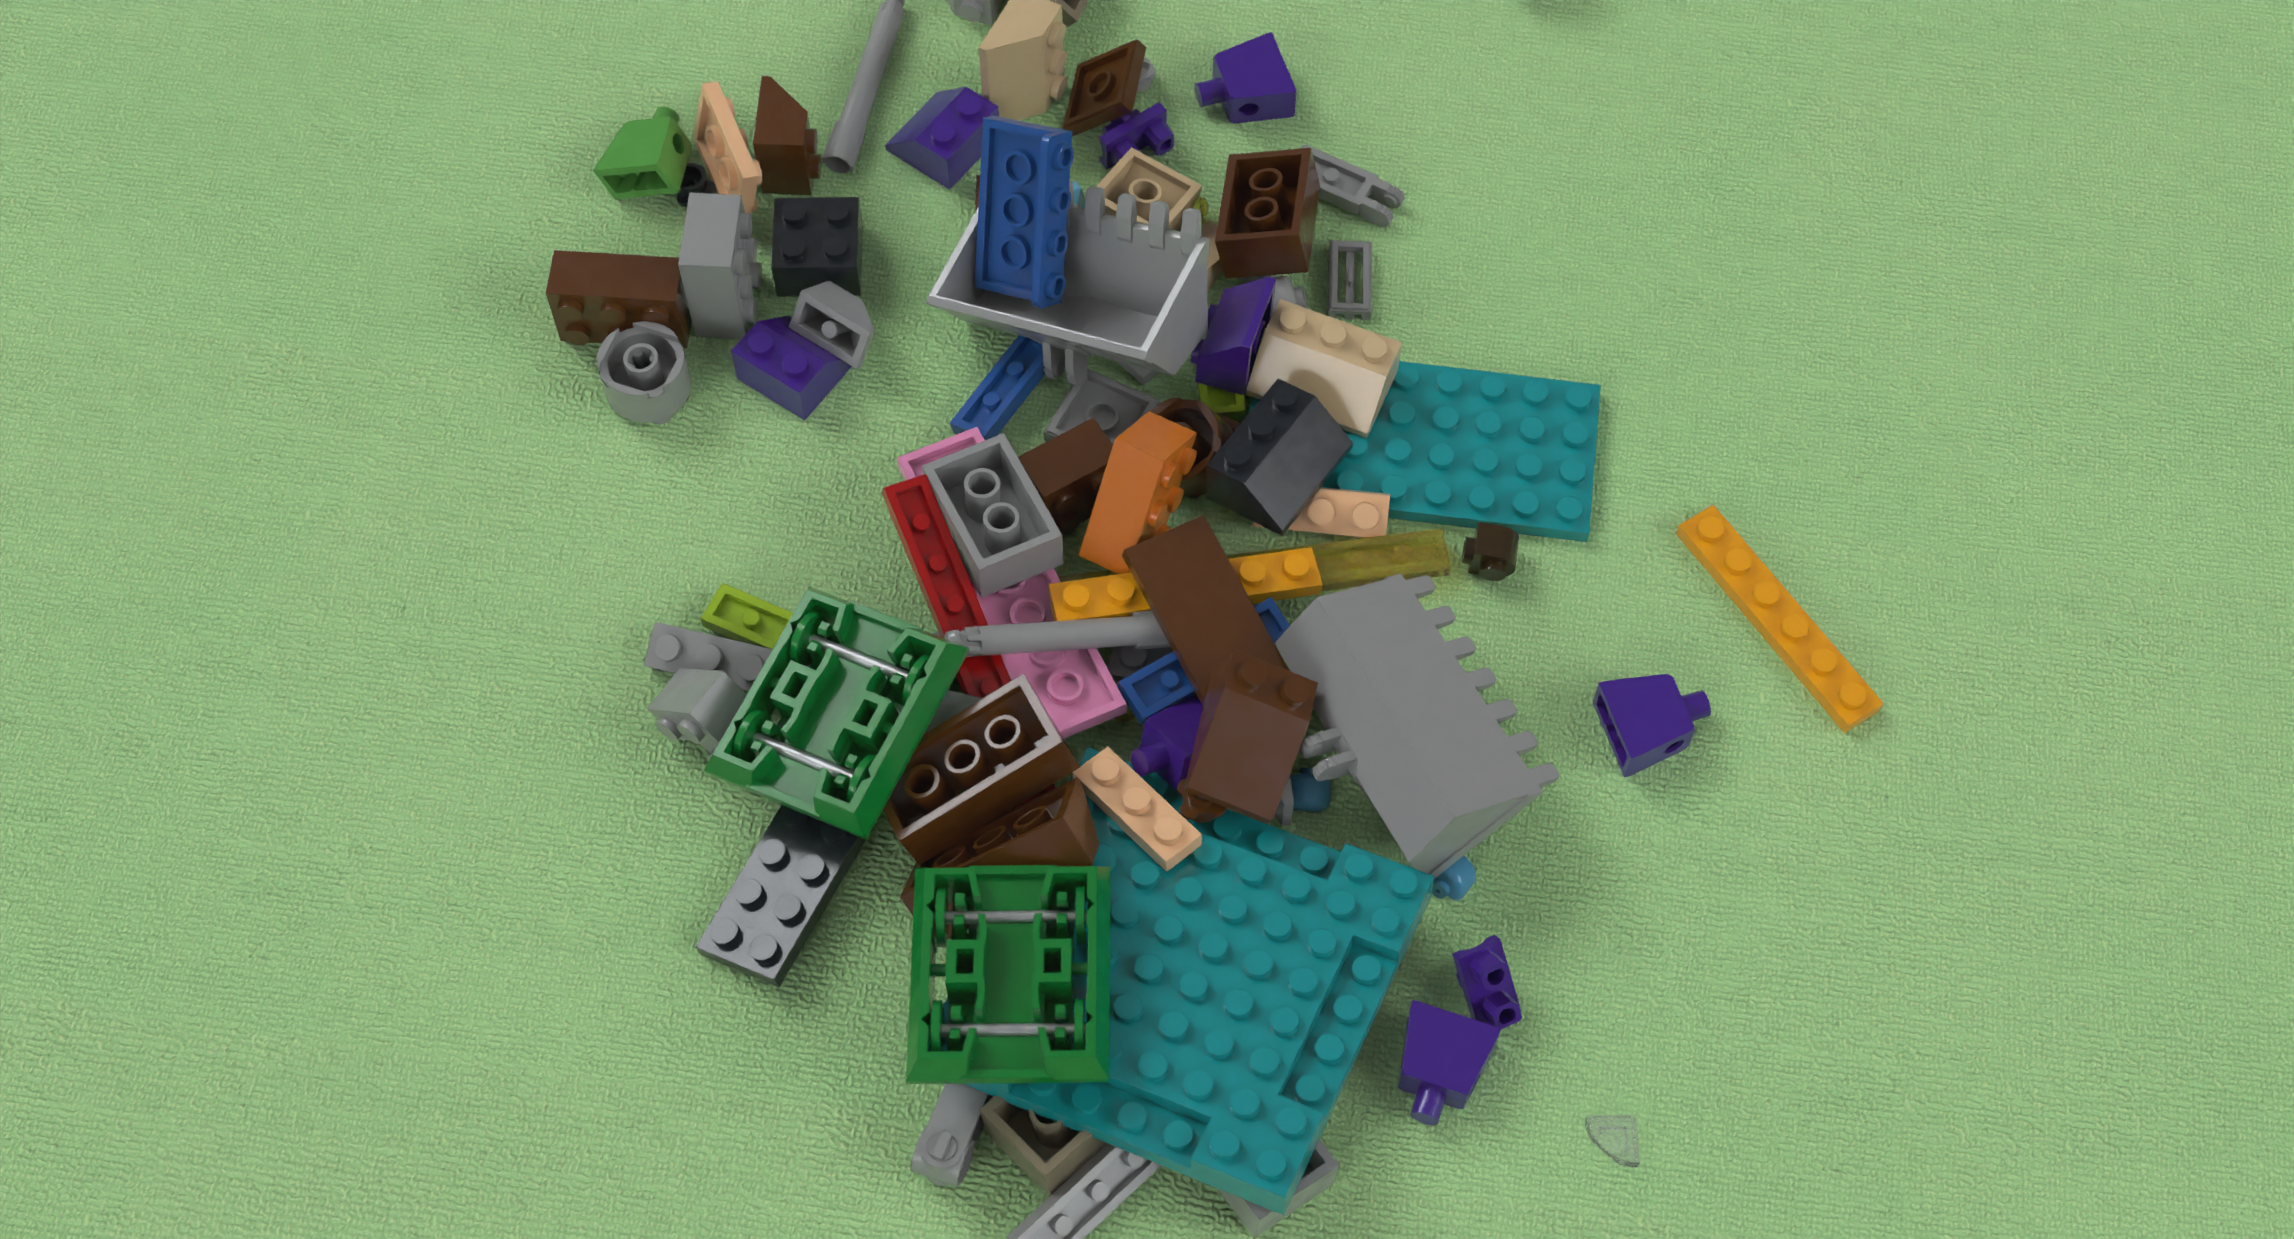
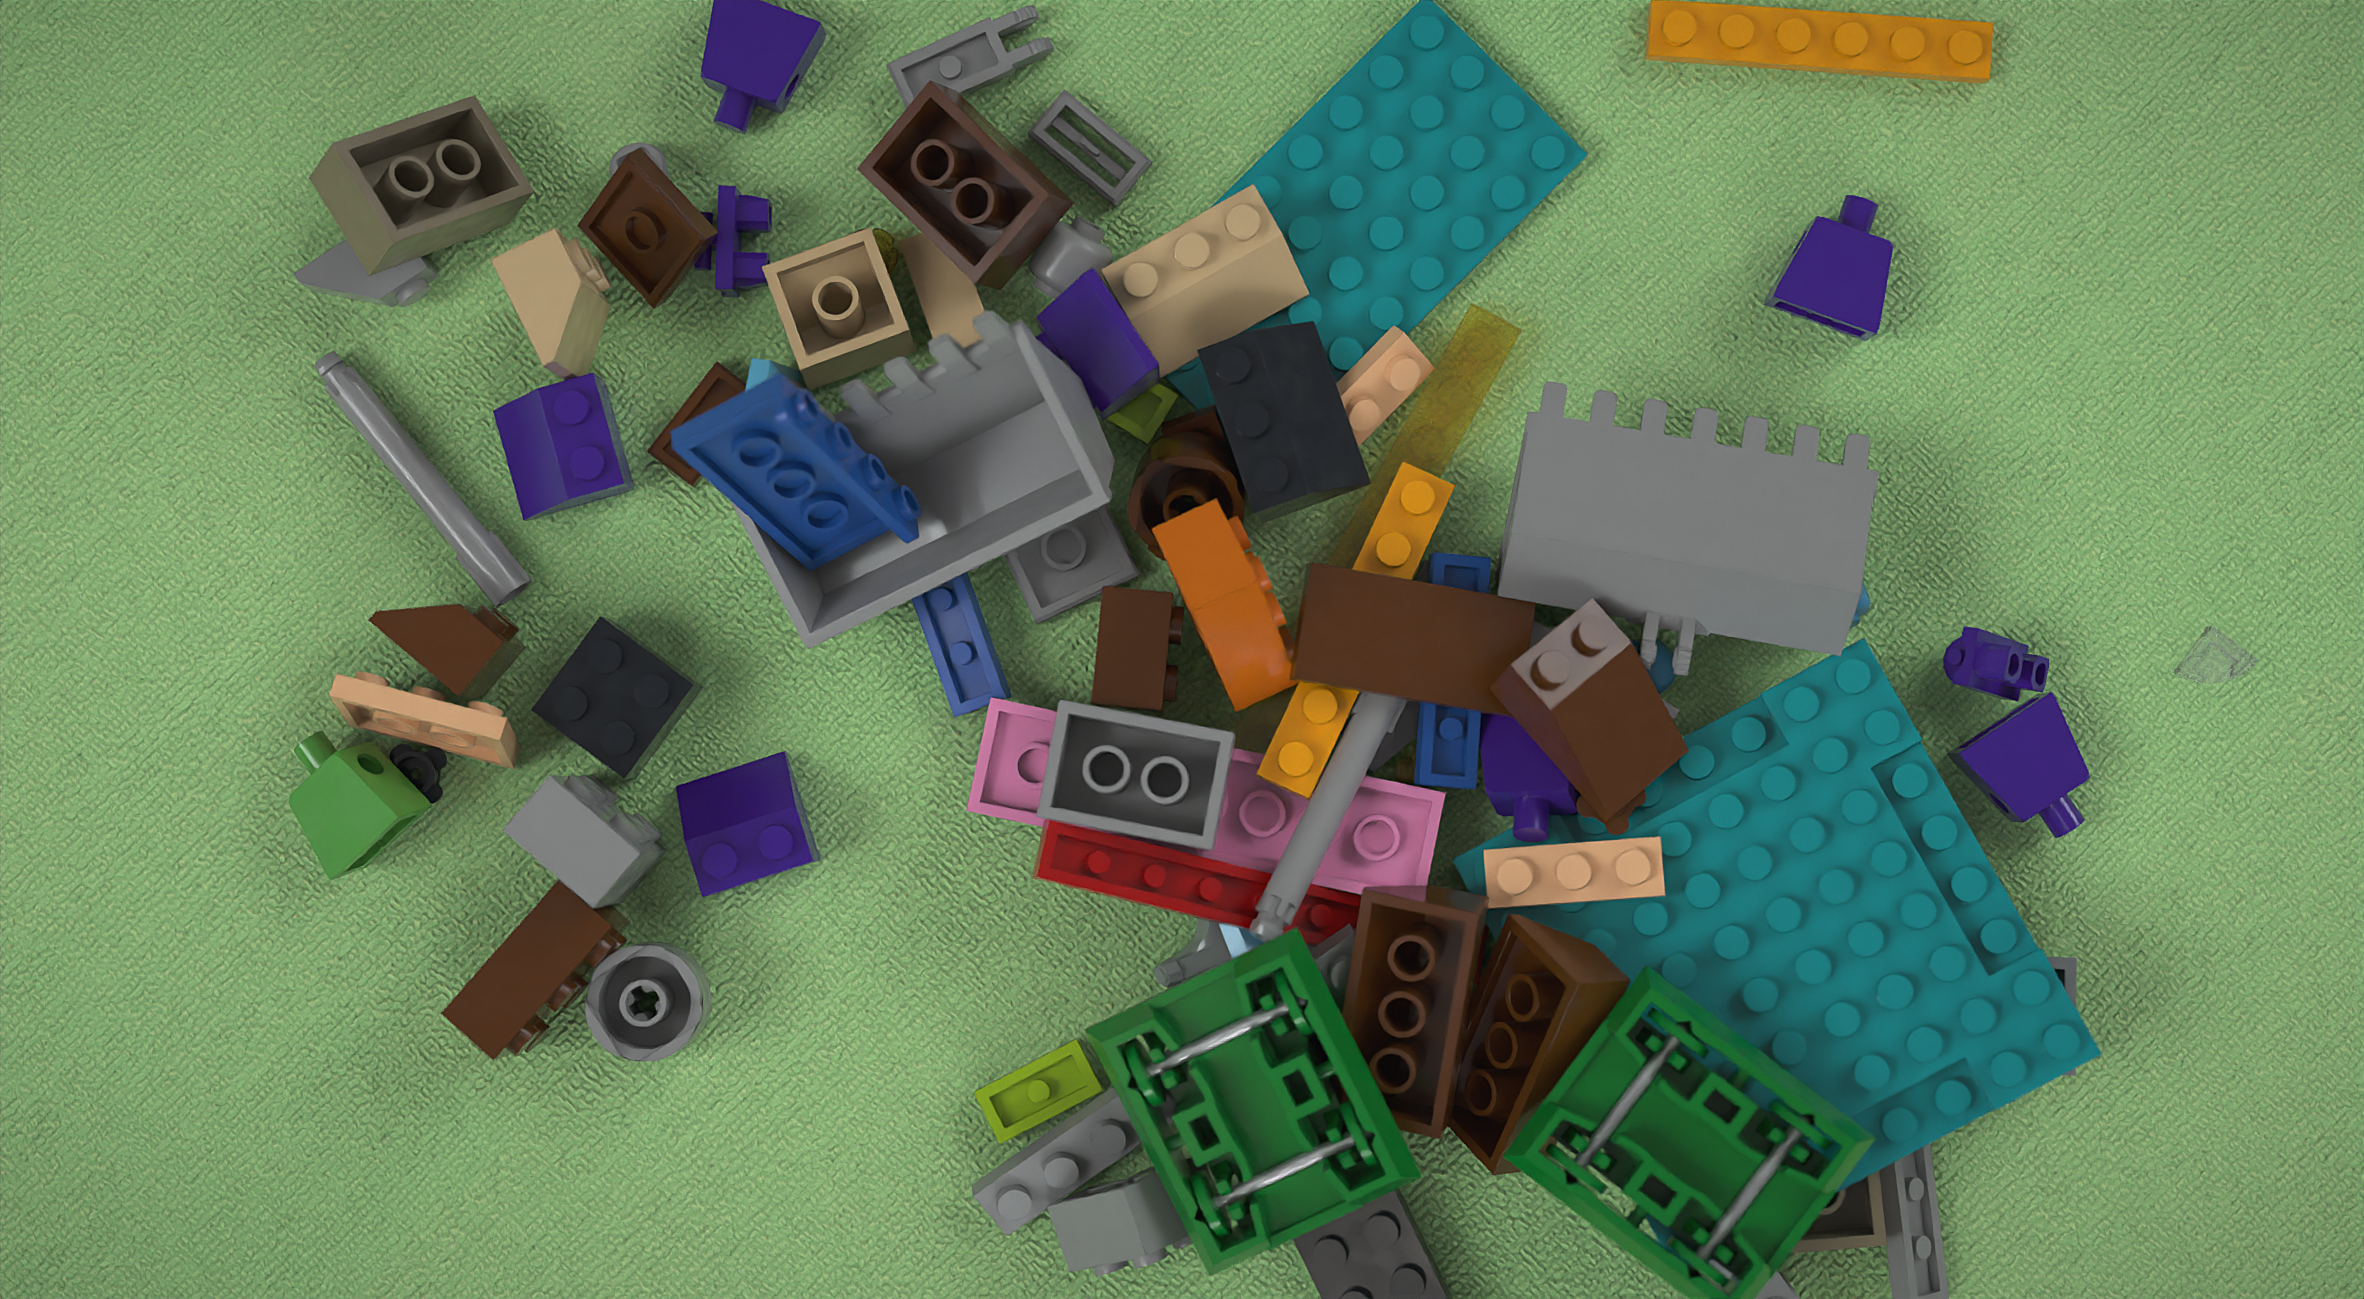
camera: 50 degrees left, 25 degrees up
light grey slope [789,281,874,369] -> none
dark brown plate [1461,522,1519,581] -> none

